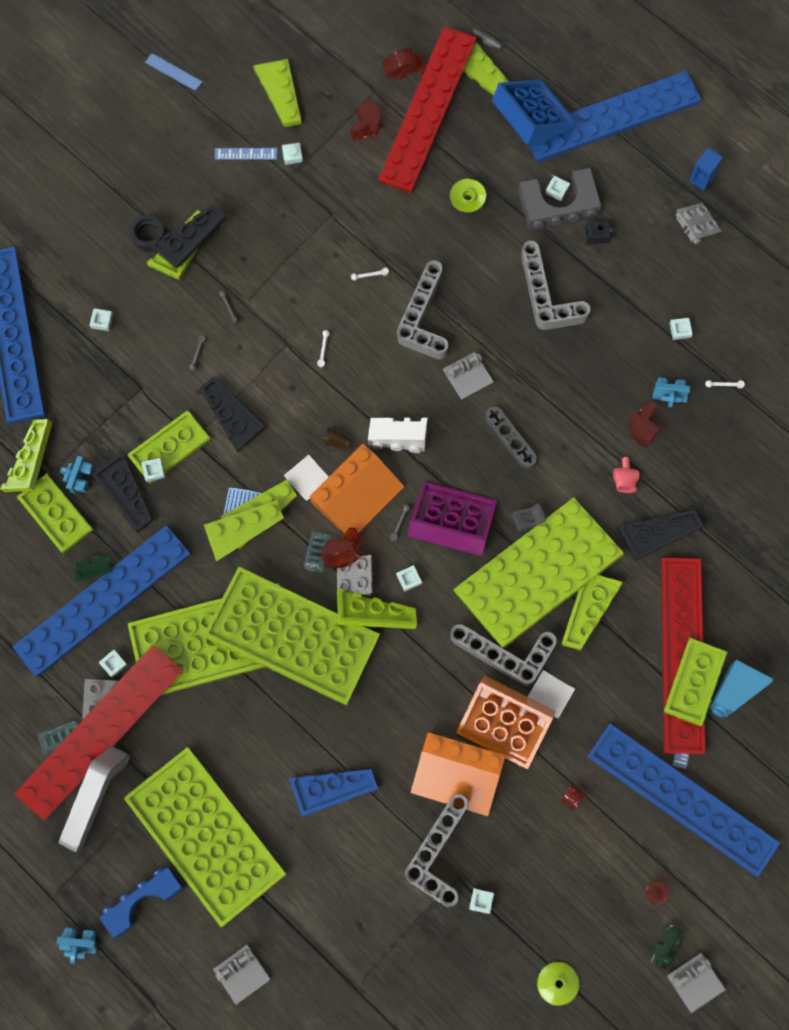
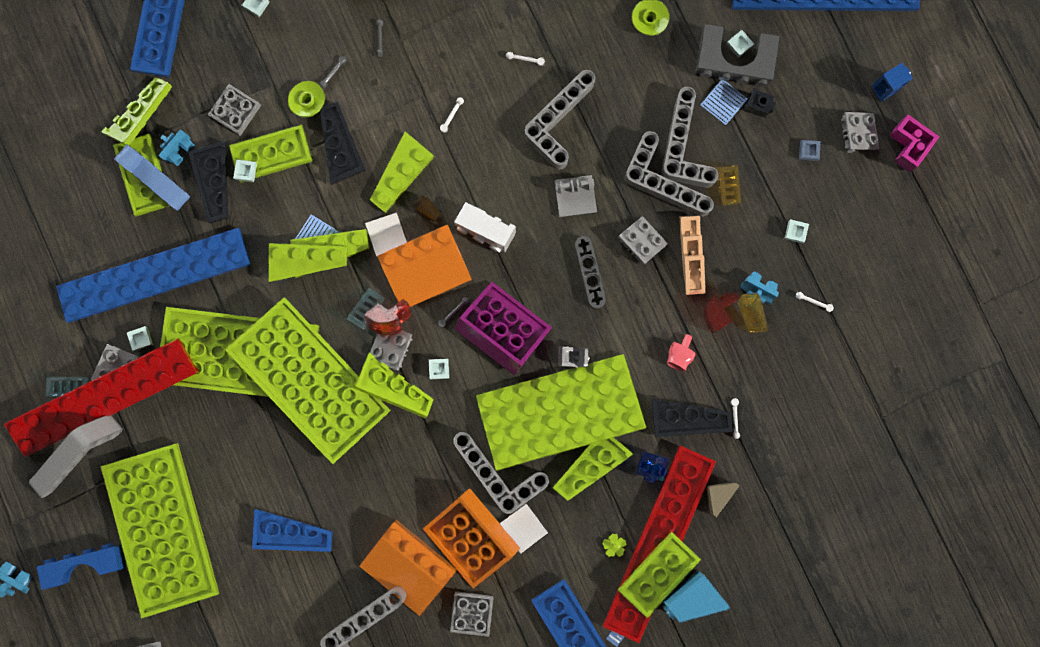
camera: 20 degrees right, 10 degrees up
clear green hinge [71,554,113,581] -> none
clear red wheel [561,785,585,811] -> none
none -> medium blue beam [114,144,190,211]
none -> light grey tile [208,84,261,136]
none -> lime dish [288,81,325,117]
none -> lime wing [370,132,434,213]
none -> light grey tile [450,591,494,637]
none -> lime plant [602,533,627,557]
none -> light grey hinge [618,216,668,265]
none -> light grey beam [625,131,714,217]
none -> clear blue brick [637,451,669,483]
none -> light nougat slope [680,215,705,295]
none -> light blue sticker [701,80,747,125]
none -> dark tan slope [706,482,740,517]
none -> clear yellow slope [716,165,741,206]
none -> white hinge [731,398,740,439]
none -> clear yellow slope [737,293,768,333]
none -> sand blue tile [799,140,821,161]
none -> dark pink brick [890,115,939,172]

